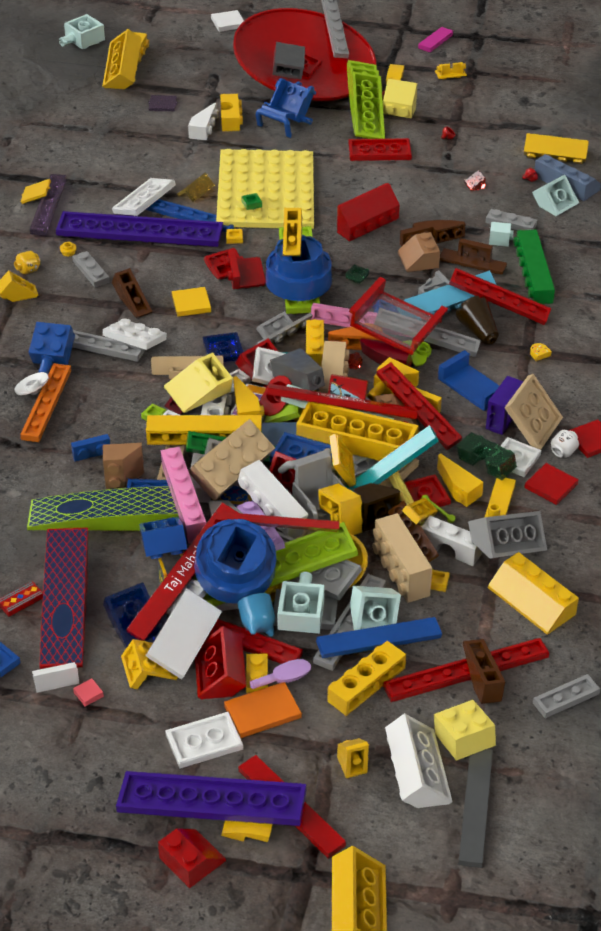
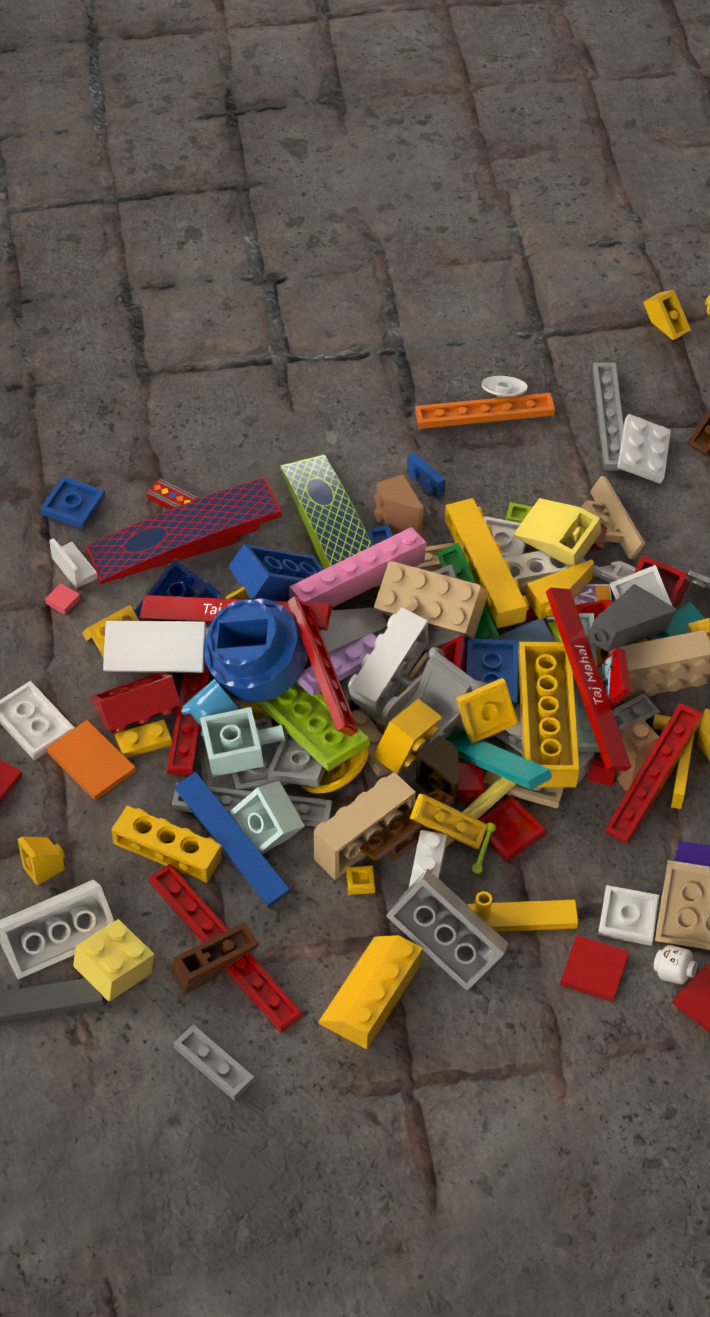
camera: 70 degrees right, 10 degrees up
blue brick [28,322,75,375] -> none
clear blue plate [202,332,243,362] -> none
lavender piece [250,659,311,689] -> none
yellow slope [437,453,484,507] -> none
clear green arch [456,432,517,480] -> none

